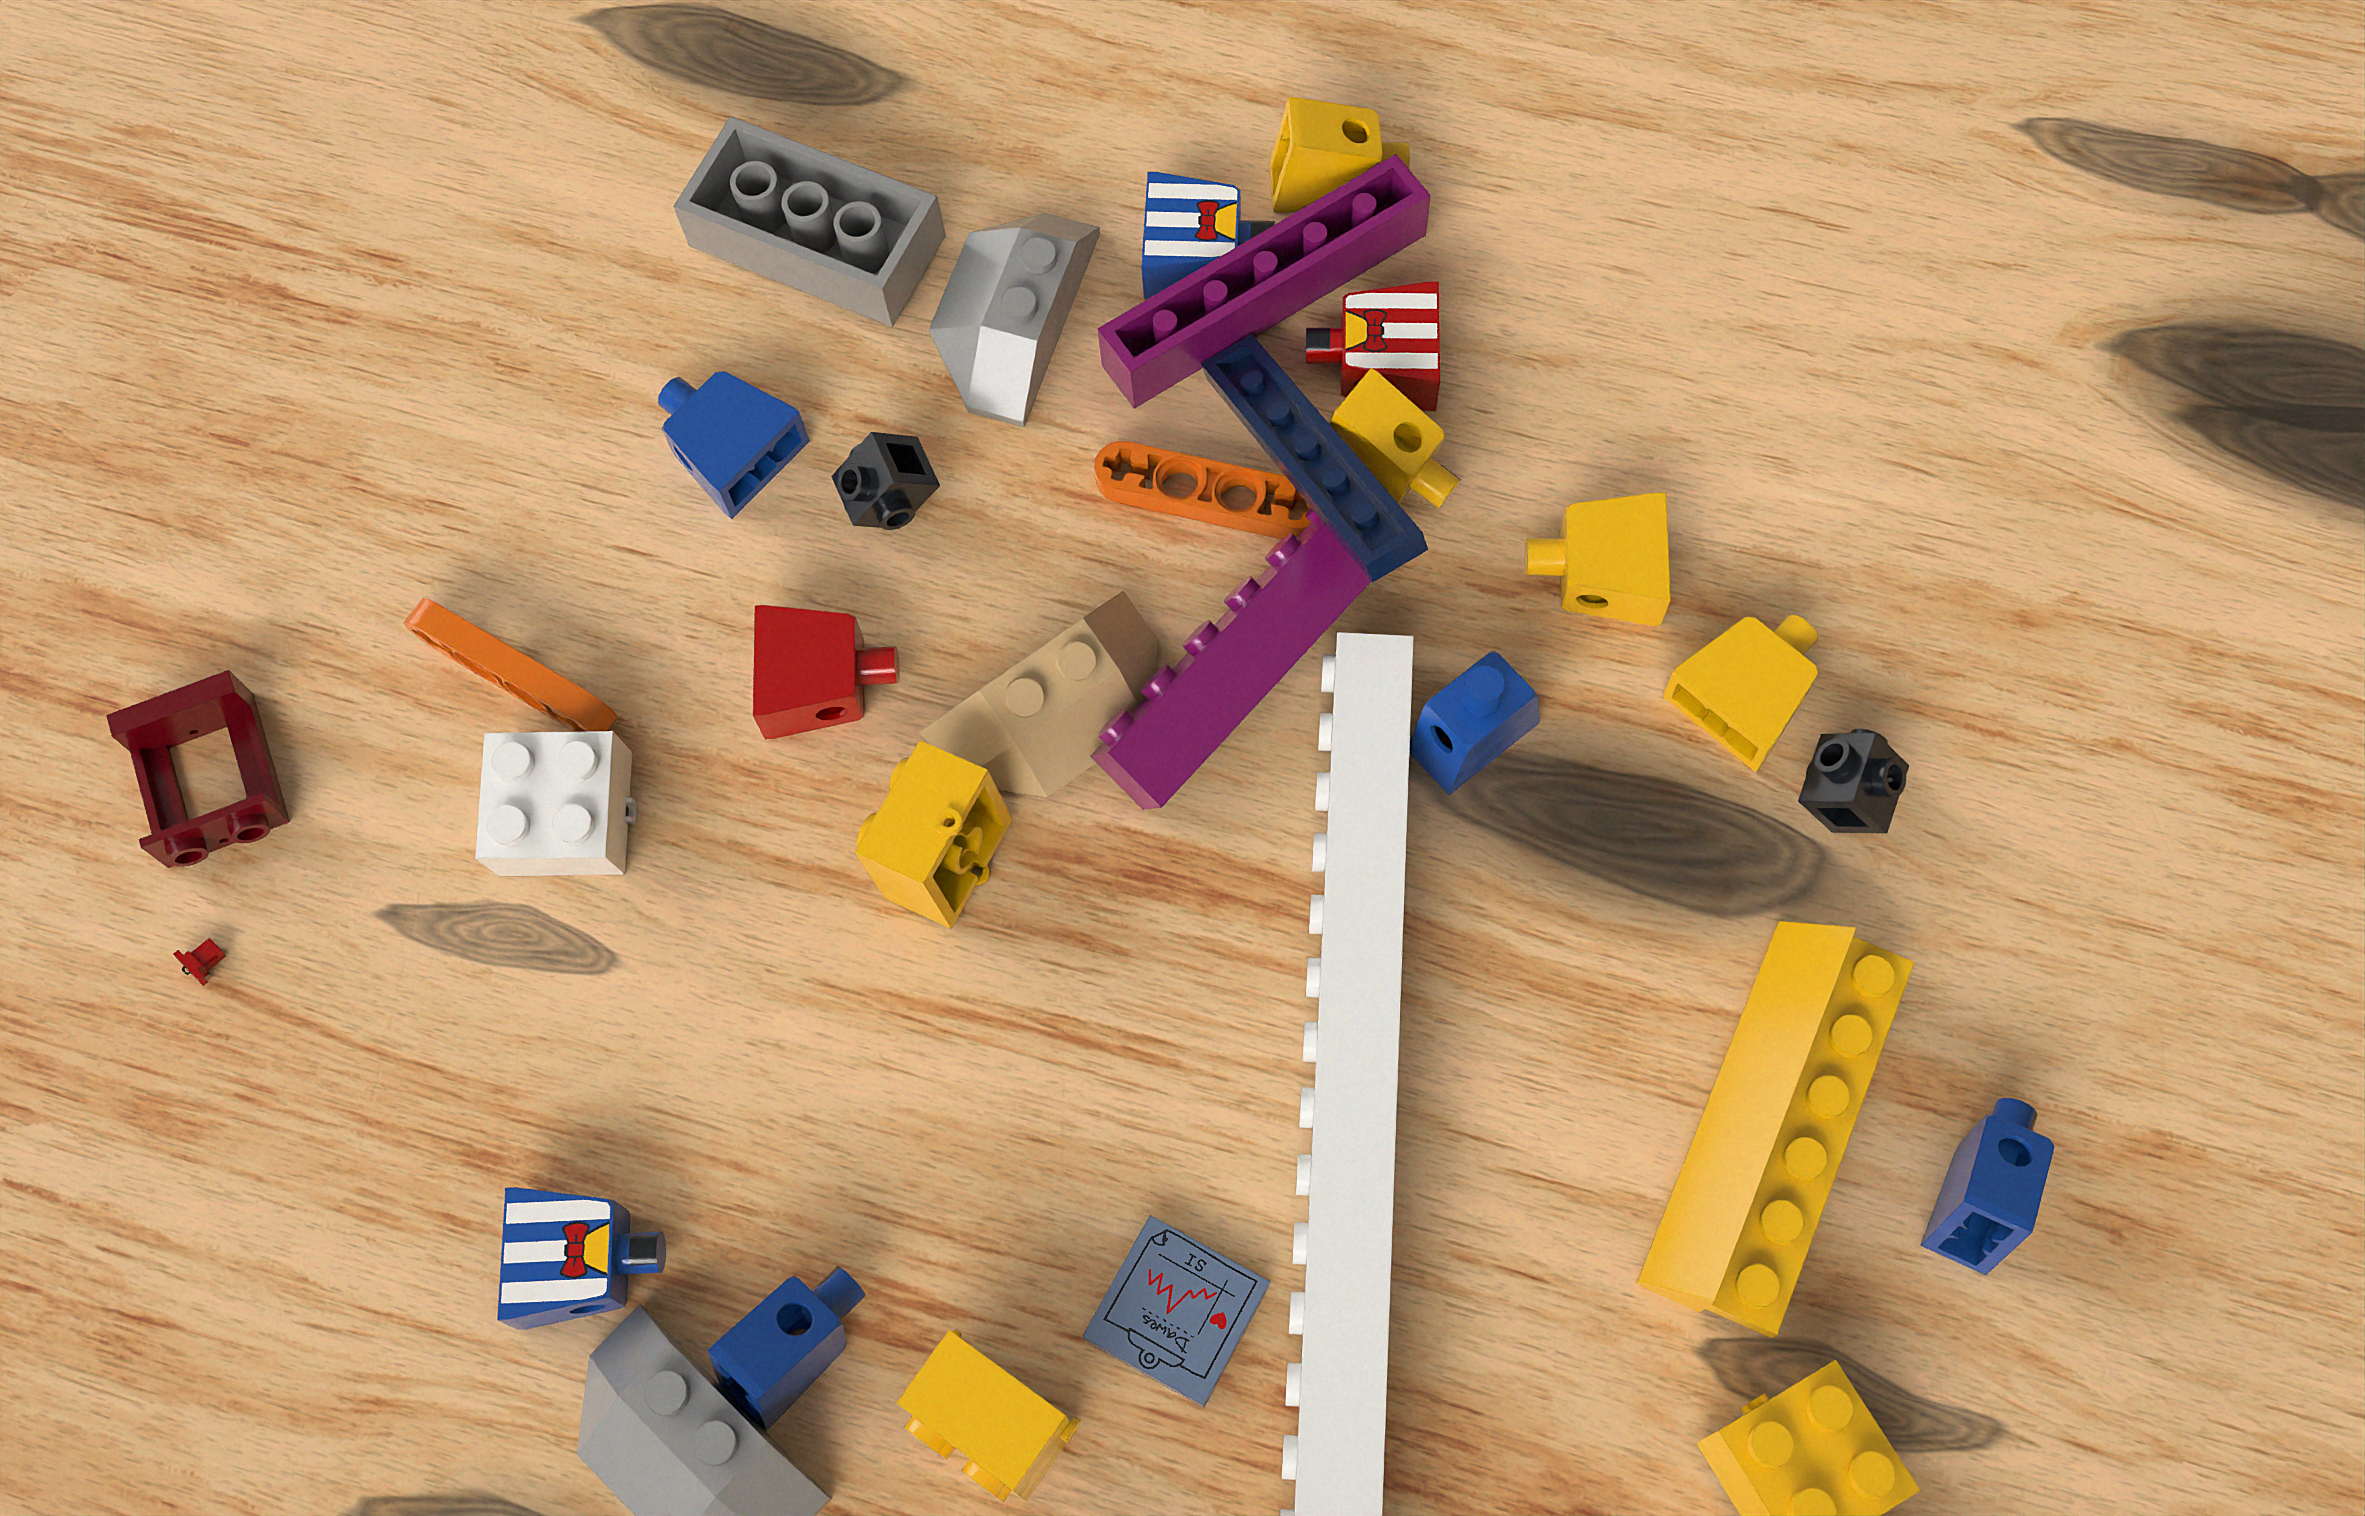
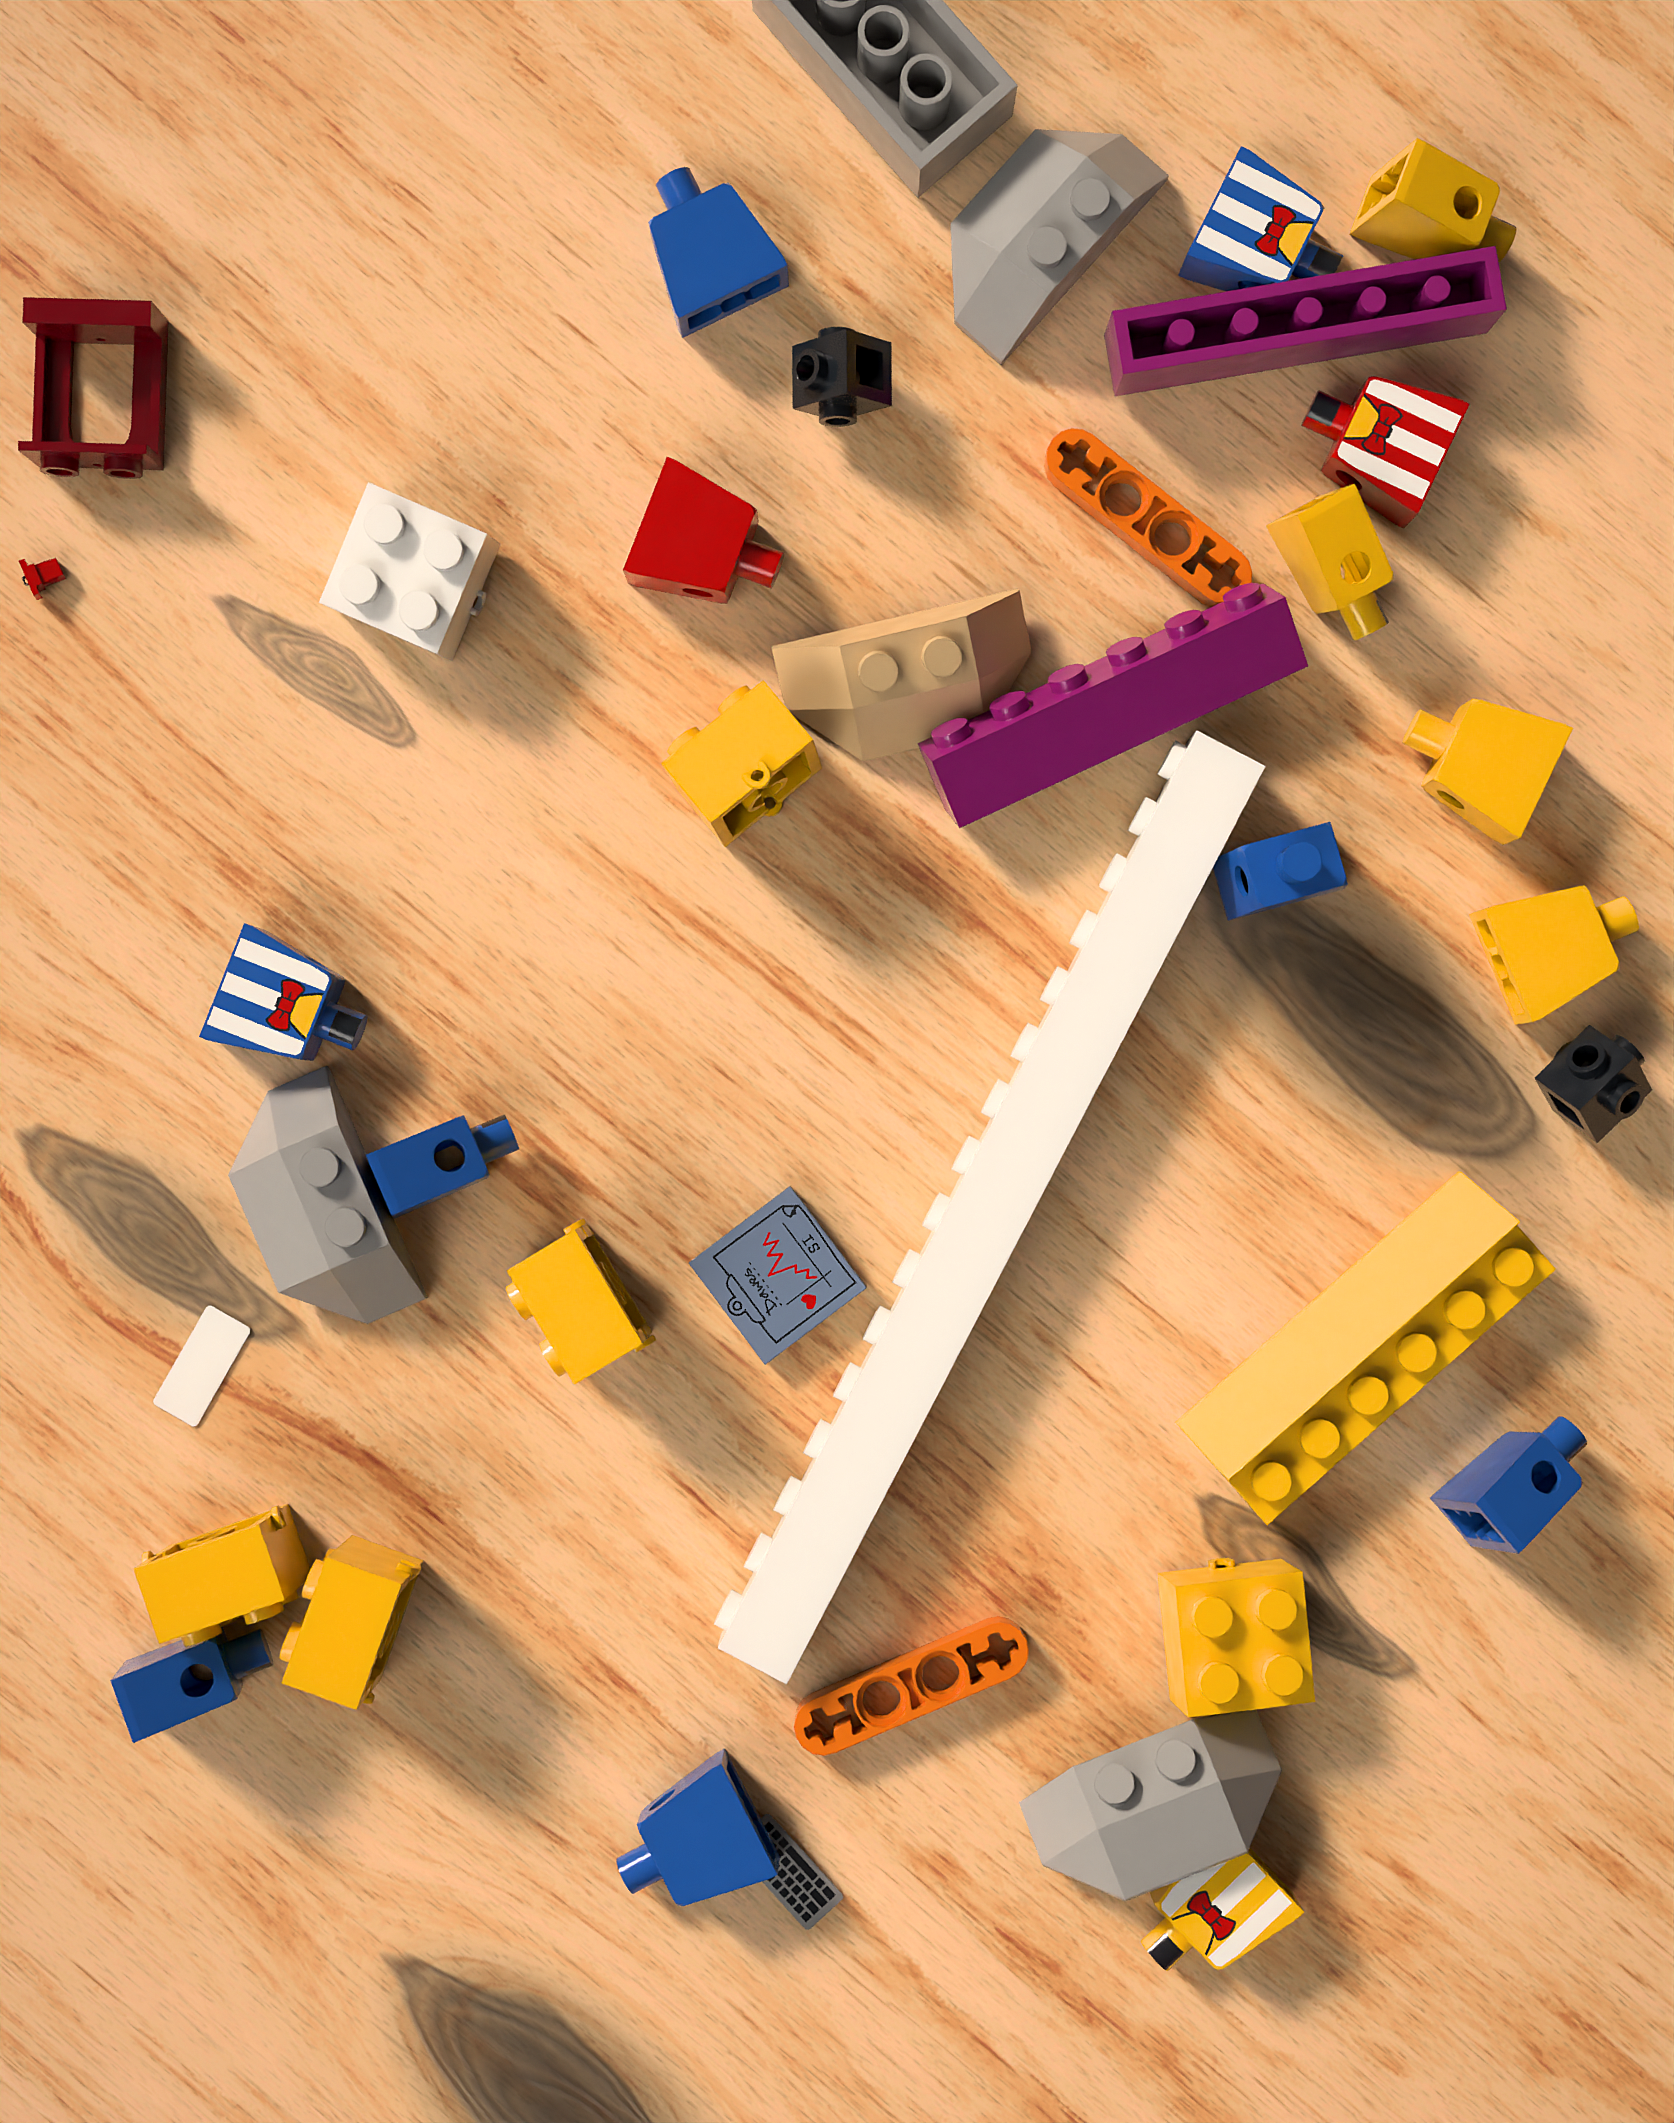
camera: 20 degrees right, 20 degrees up
orange beam [403,598,618,732] -> none
dark blue plate [1201,334,1428,583] -> none

